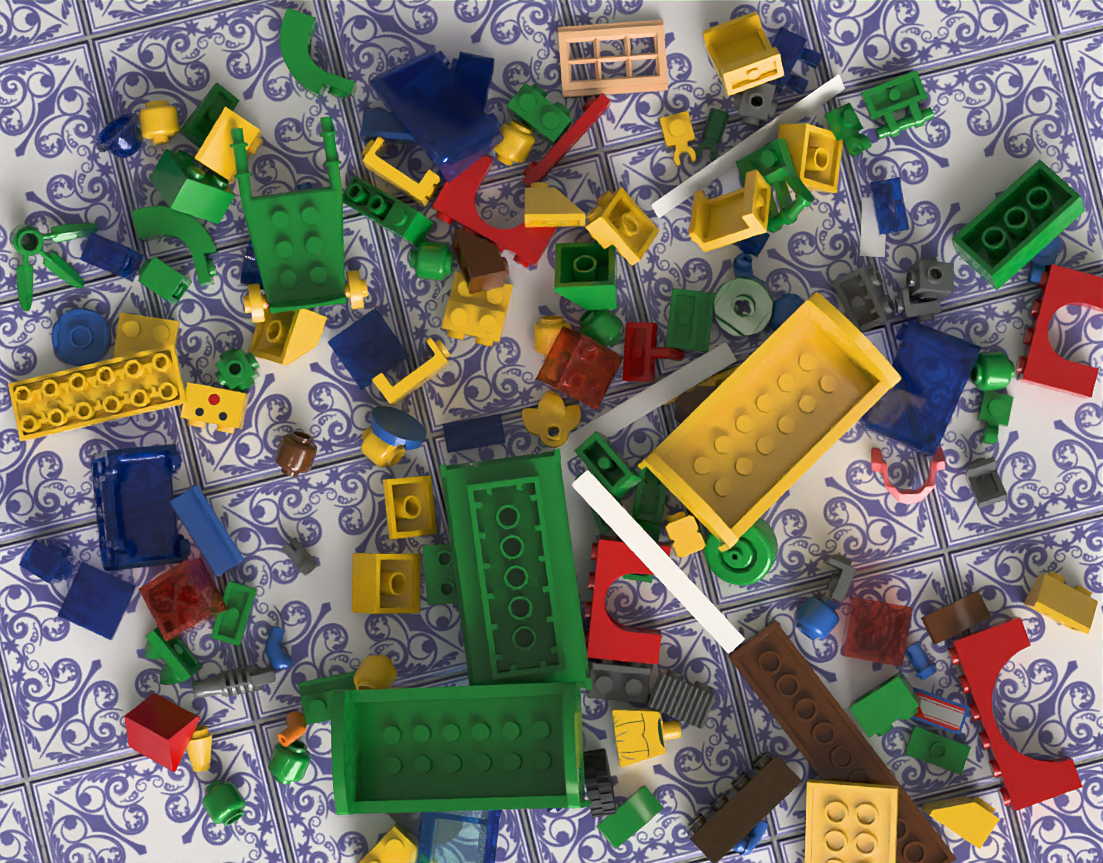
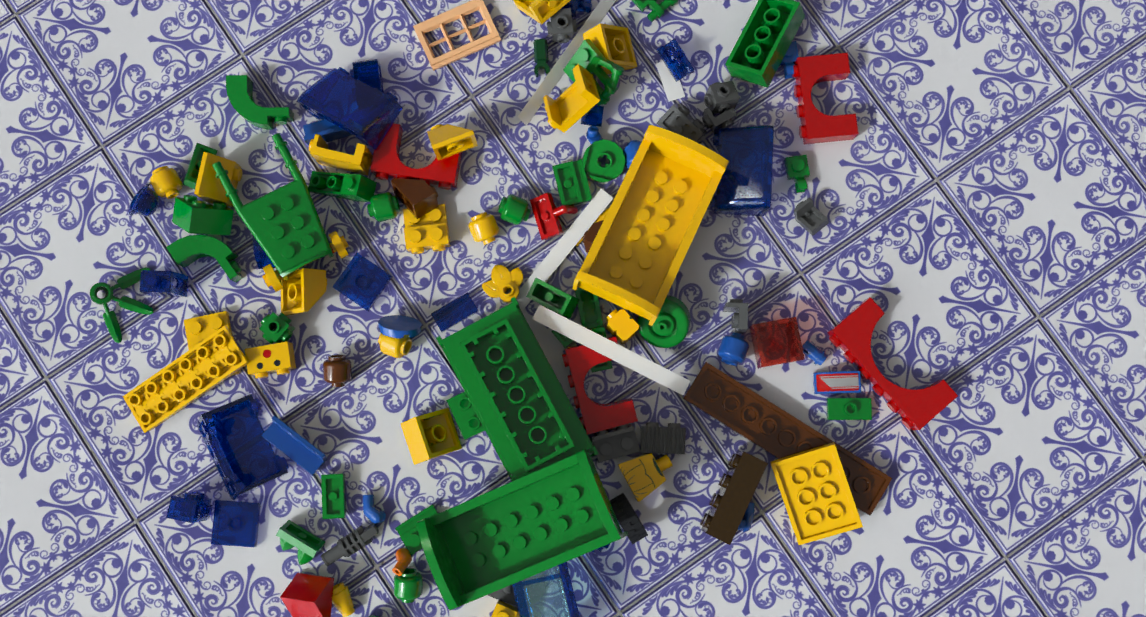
camera: 25 degrees left, 5 degrees down
blue tile [51,308,112,366] -> none
green brick [138,256,192,306] -> none
clear red brick [138,557,228,641] -> none
dark grey pin [281,537,318,576] -> none
yellow head [353,655,398,690] -> none
yellow panel [372,337,451,406] -> none
yellow slope [383,475,437,539] -> none
yellow head [492,119,535,166] -> none
green brick [507,82,572,146] -> none
red plate [522,93,611,188] -> none
clear red brick [536,326,624,410] -> none
green slope [554,241,617,310] -> none
yellow plate [585,187,660,266] -> none
green slope [596,785,664,849] -> none
yellow plate [659,111,696,167] -> none
green plate [824,103,872,157] -> none
green brick [849,671,921,738] -> none
coral helmet [871,446,945,504] -> none
reddish brown slope [921,590,991,644] -> none
yellow slope [921,796,1000,849] -> none
green head [968,351,1015,391] -> none
yellow slope [1024,571,1098,634] -> none

